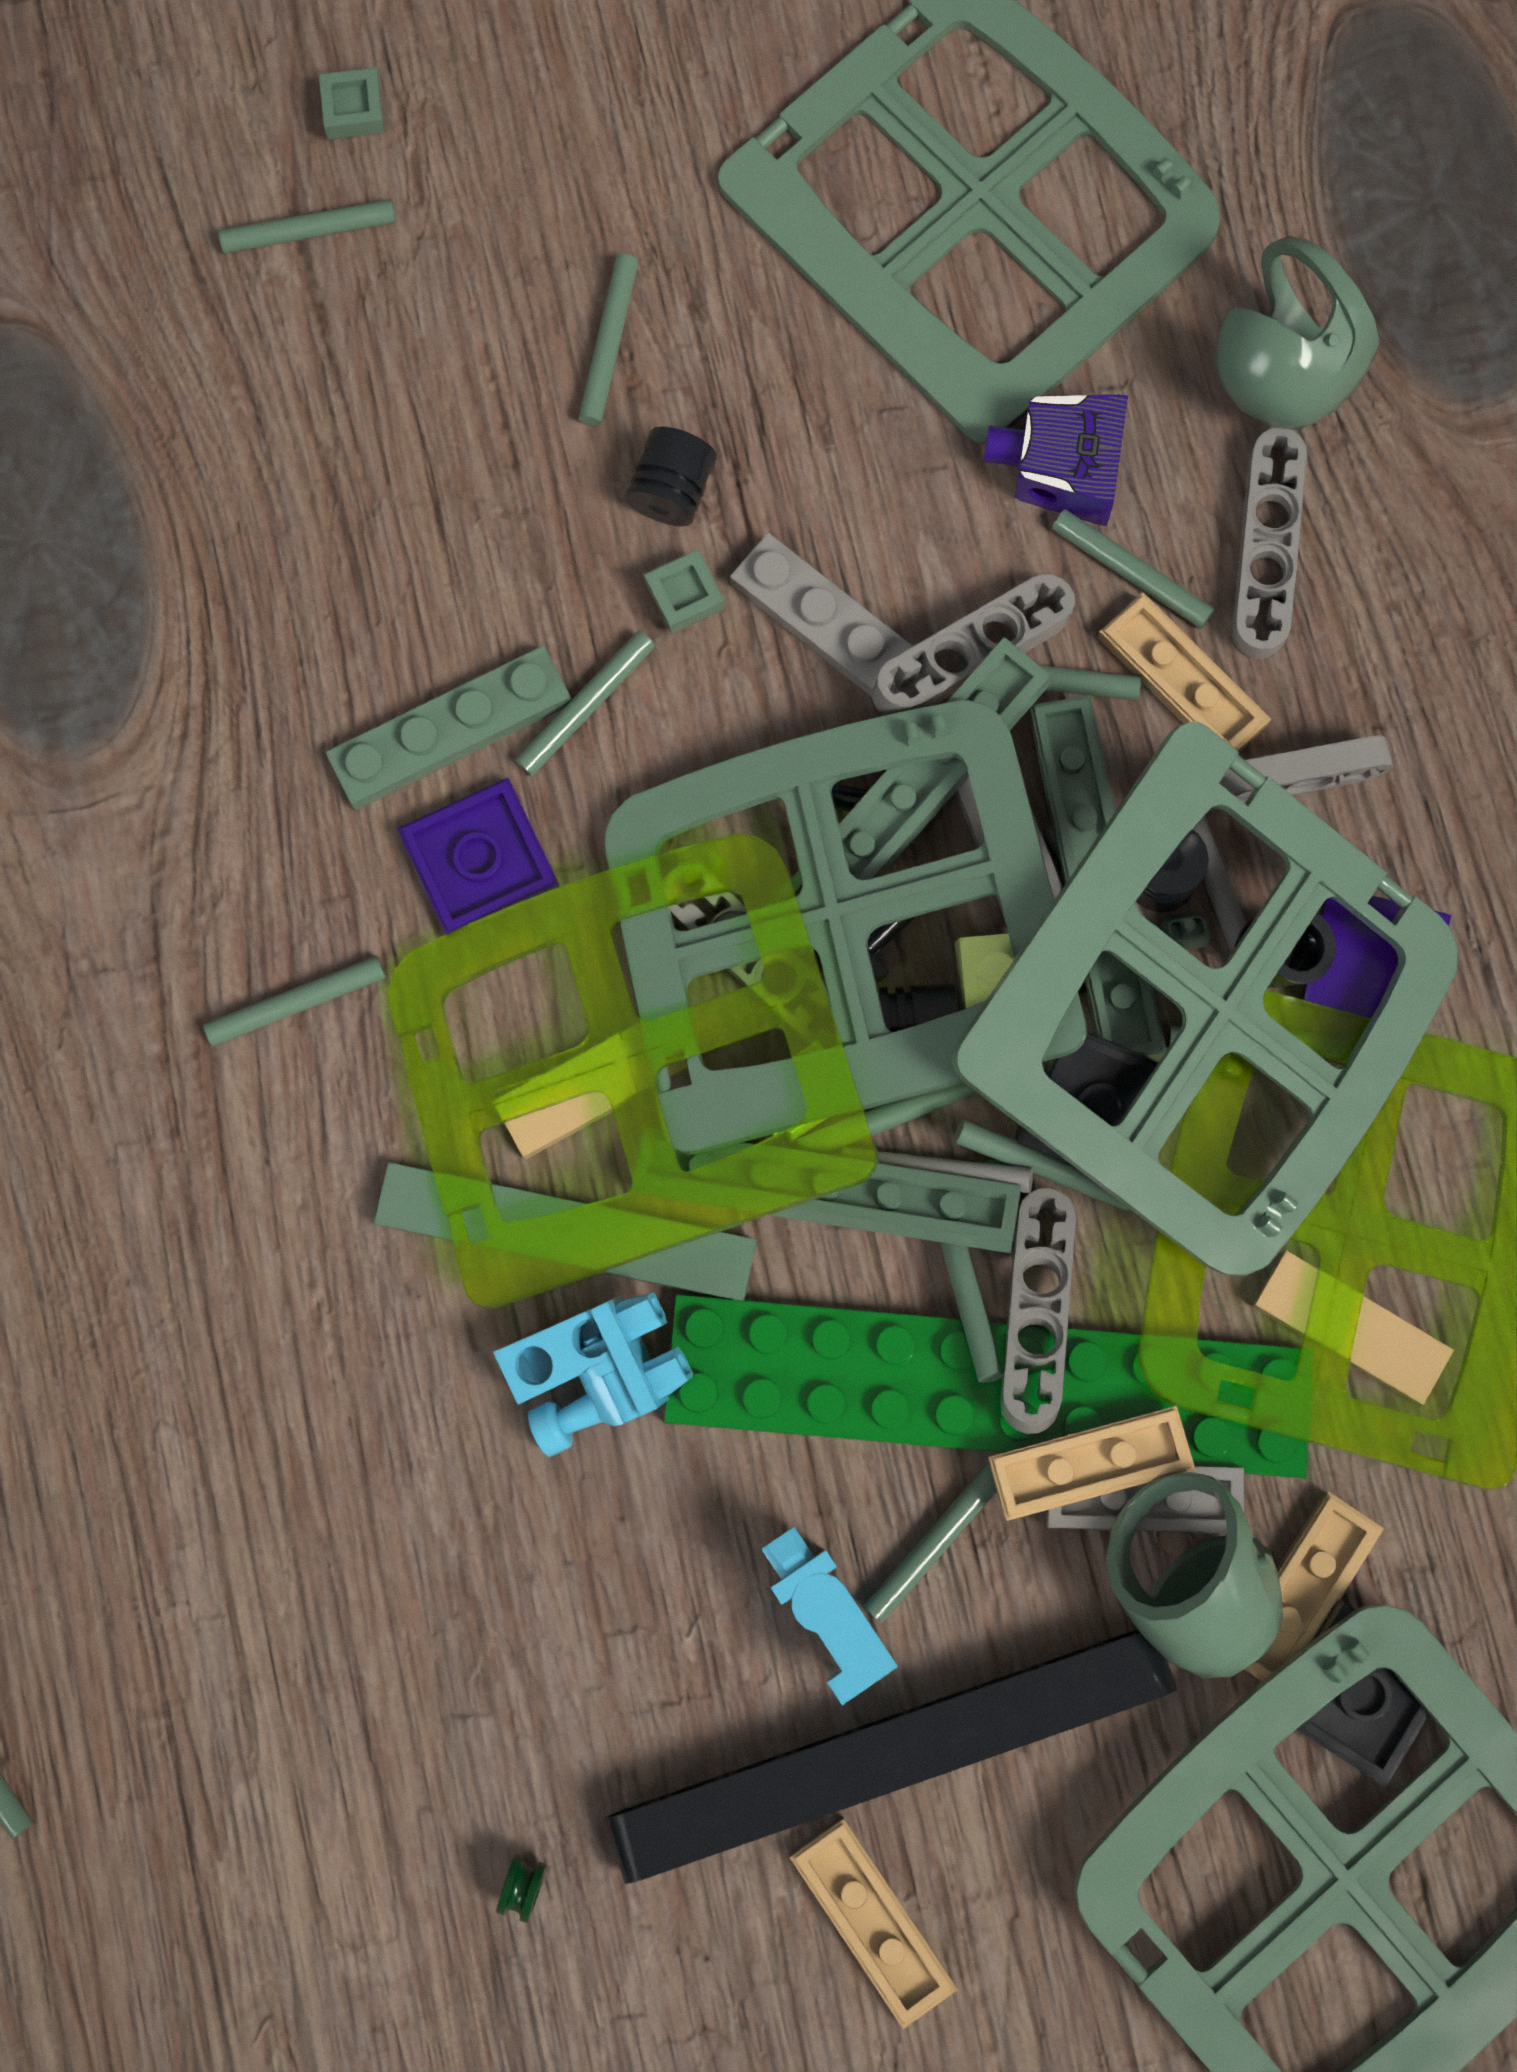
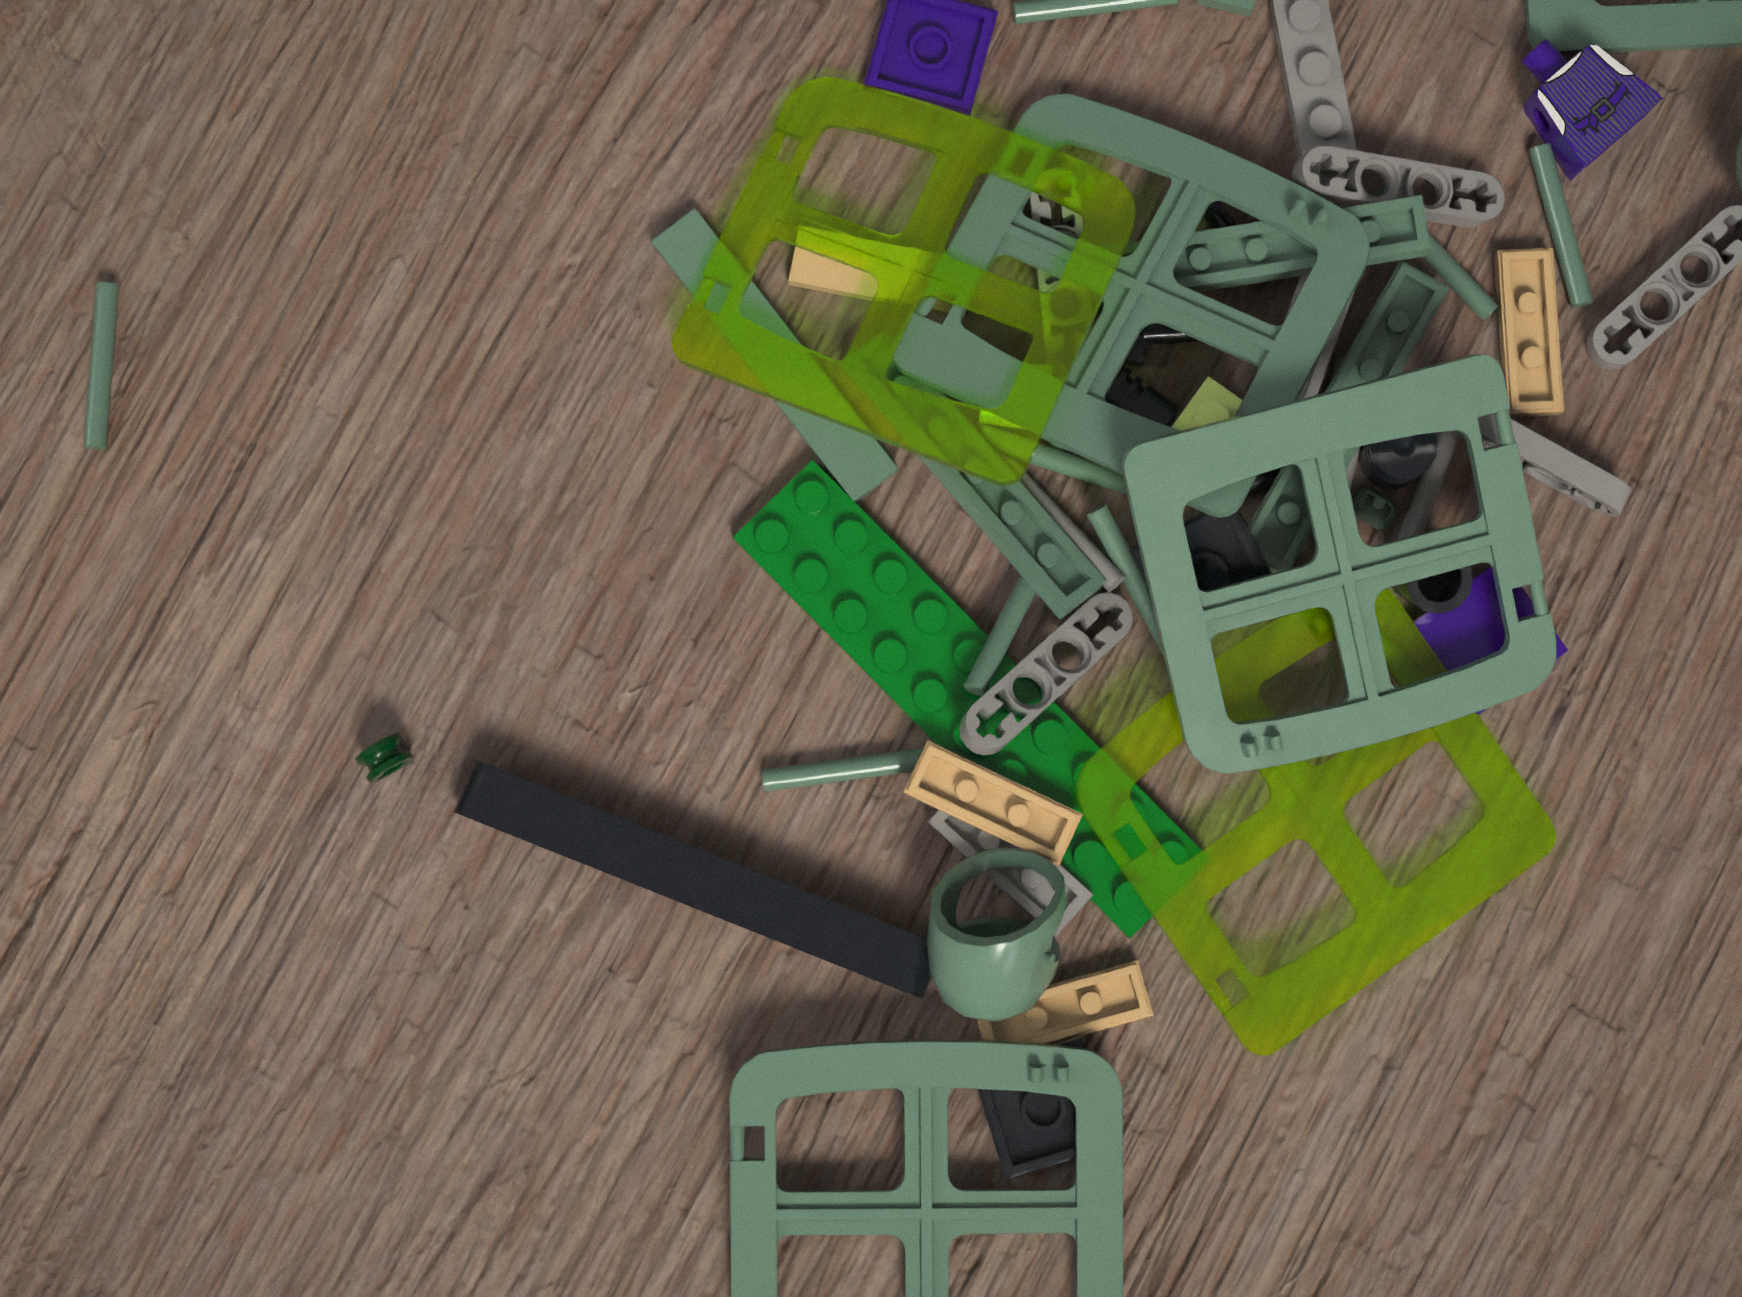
camera: 35 degrees right, 5 degrees up
sand green bar [203,955,386,1047] -> none
medium azure hips [493,1292,693,1457] -> none
medium azure hips [762,1527,898,1705] -> none
tan tile [790,1817,958,2029] -> none
tan tile [1252,1250,1454,1406] -> none

